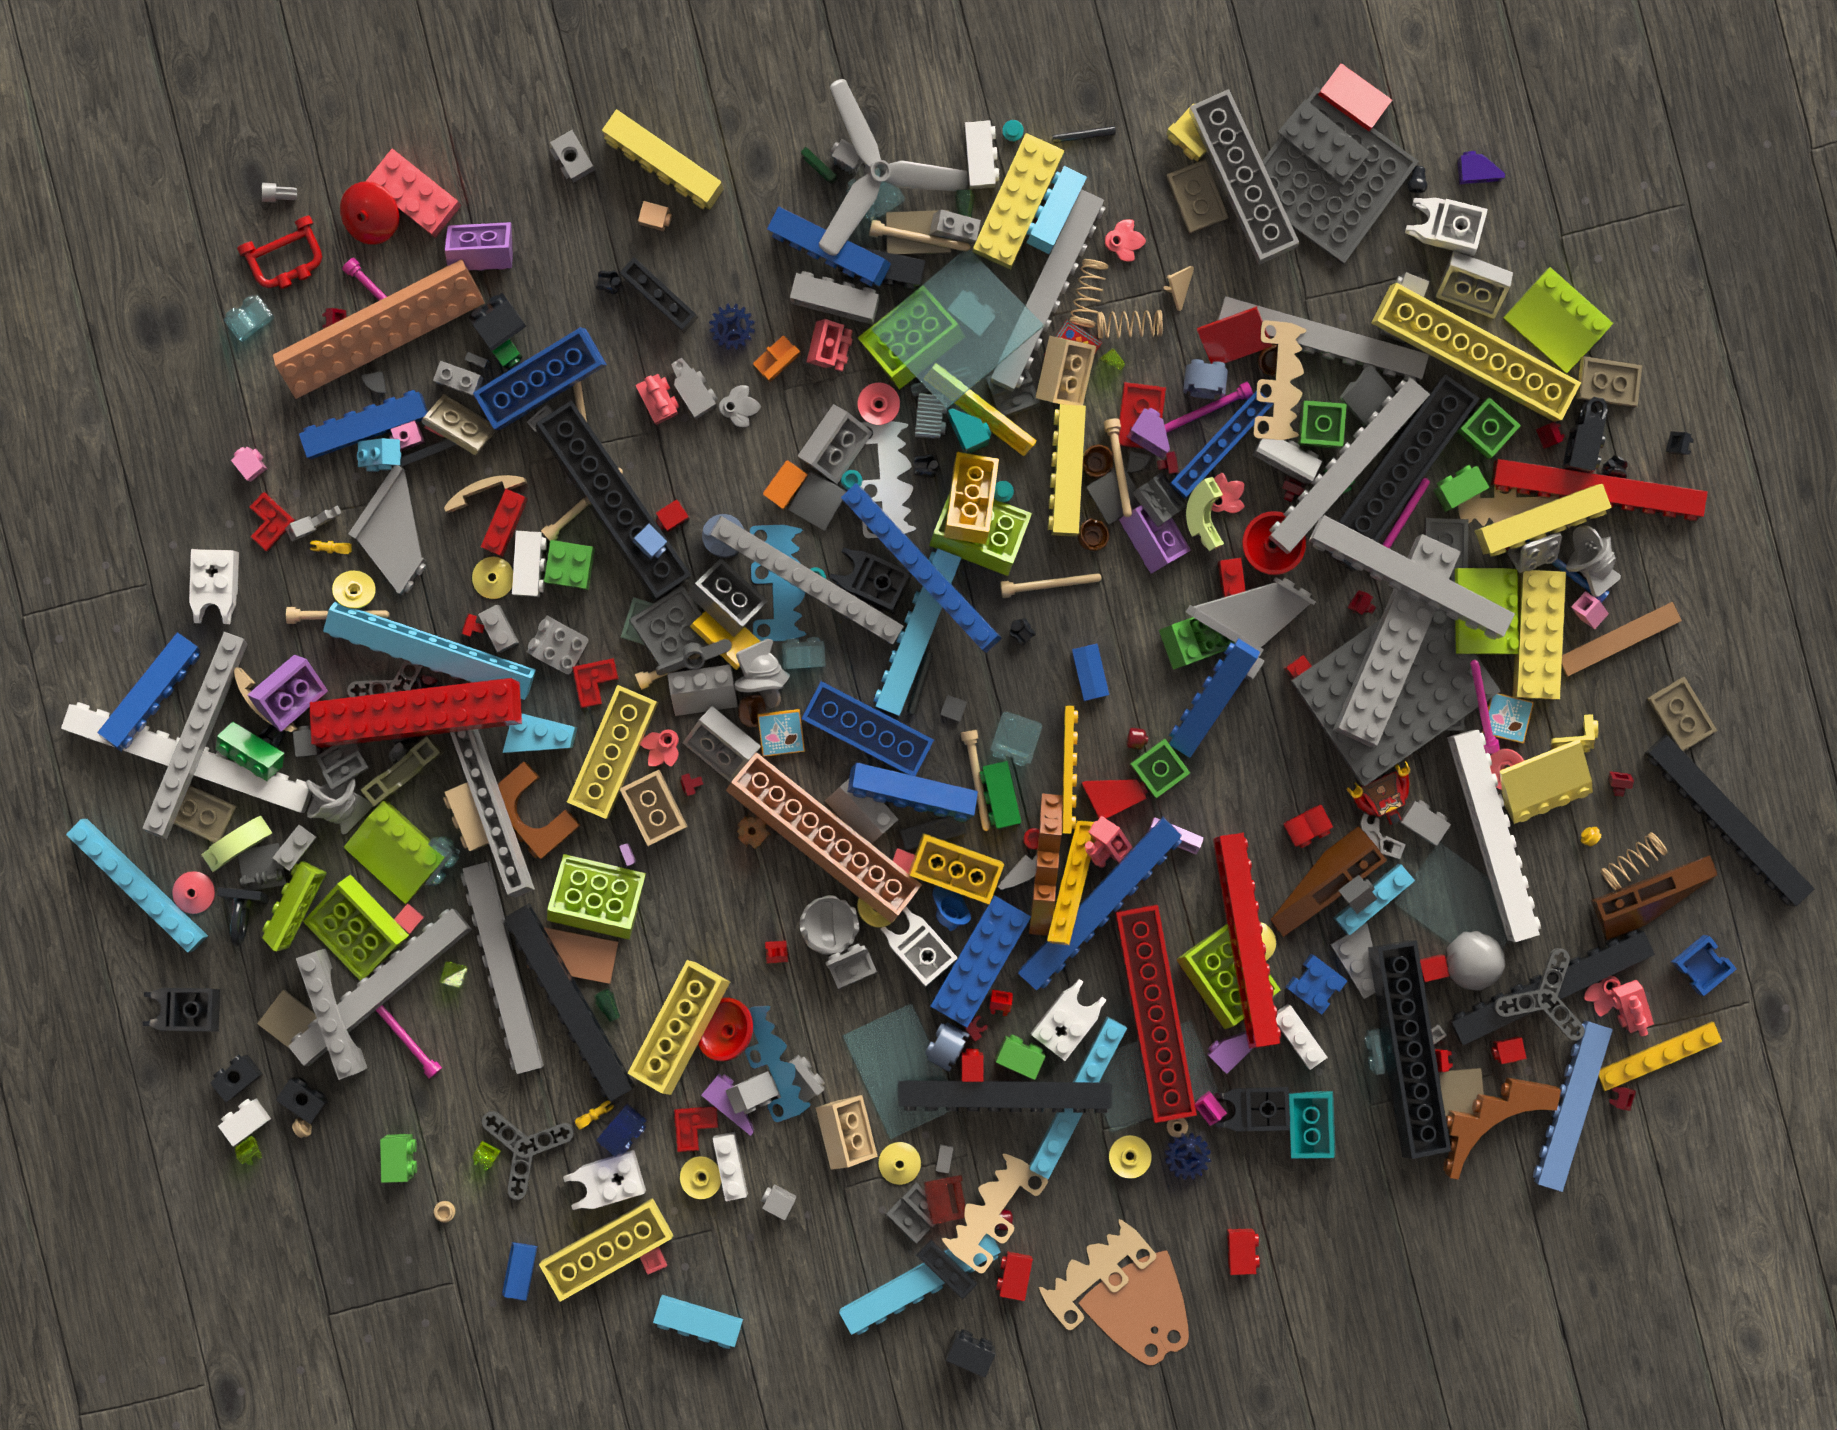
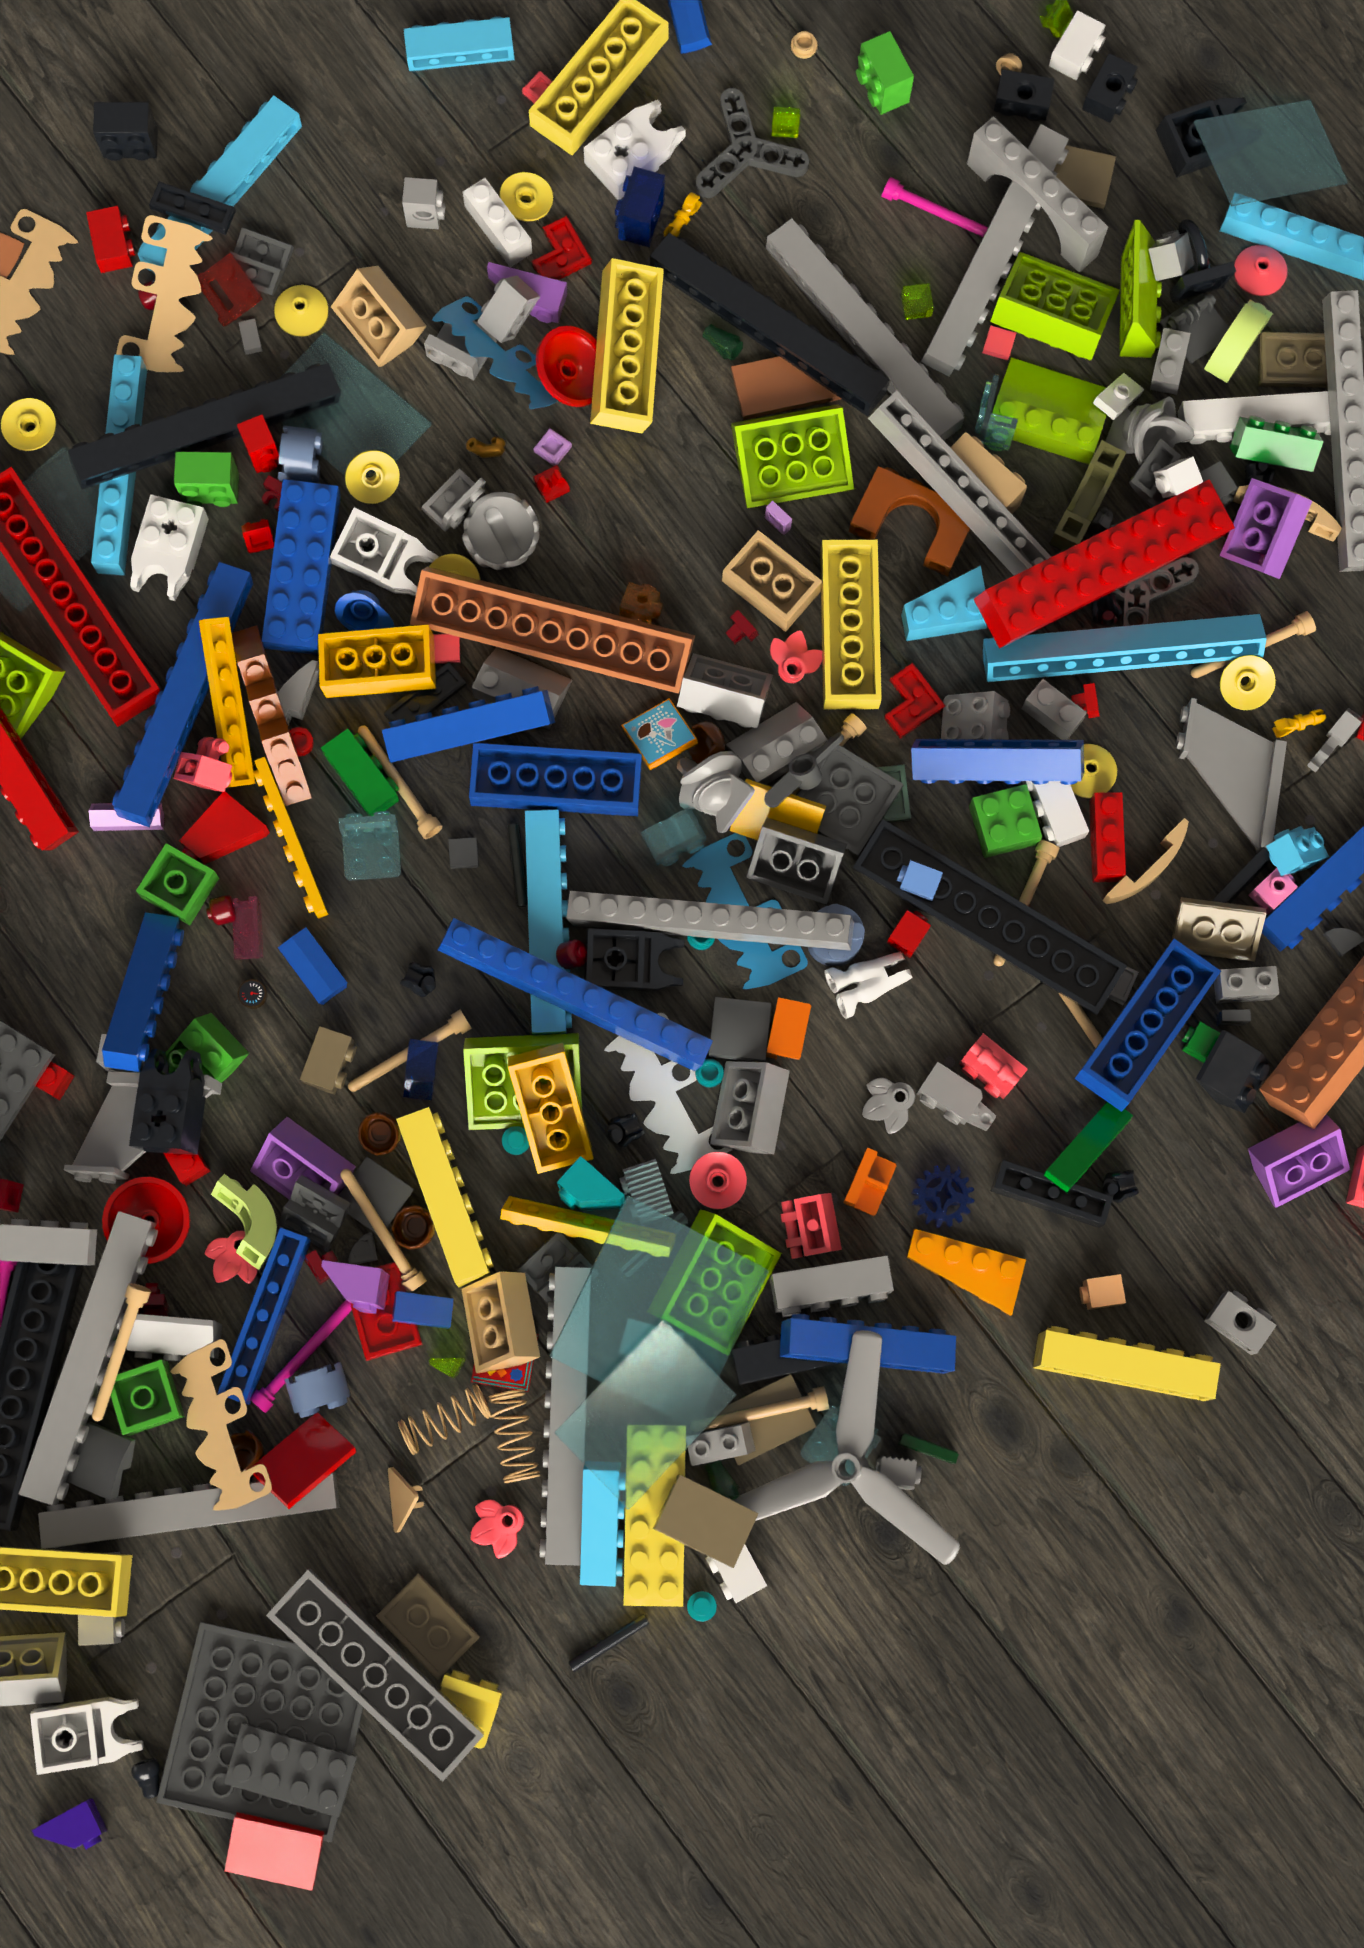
camera: 150 degrees right, 10 degrees down
none -> tan piece [92,1283,151,1421]
none -> black brick [129,1049,206,1155]
none -> clear pink hinge [233,896,263,960]
none -> black tile [238,979,267,1009]
none -> dark tan brick [300,1026,357,1095]
none -> light yellow dish [345,450,400,504]
none -> blue tile [392,1291,454,1329]
none -> clear blue slope [403,1039,439,1101]
none -> pearl gold arm [466,437,506,458]
none -> lavender tile [533,428,572,466]
none -> clear light blue piece [554,1319,736,1510]
none -> dark red piece [556,940,587,970]
none -> dark tan tile [653,1474,758,1568]
none -> white piece [825,951,913,1019]
none -> light orange wing [907,1229,1026,1316]
none -> brick [911,739,1084,785]
none -> green tile [1044,1102,1133,1192]
none -> white plate [1093,373,1144,420]
none -> light grey brick [1149,230,1195,281]
none -> white brick [1153,457,1203,498]
none -> clear light blue piece [1194,100,1348,206]

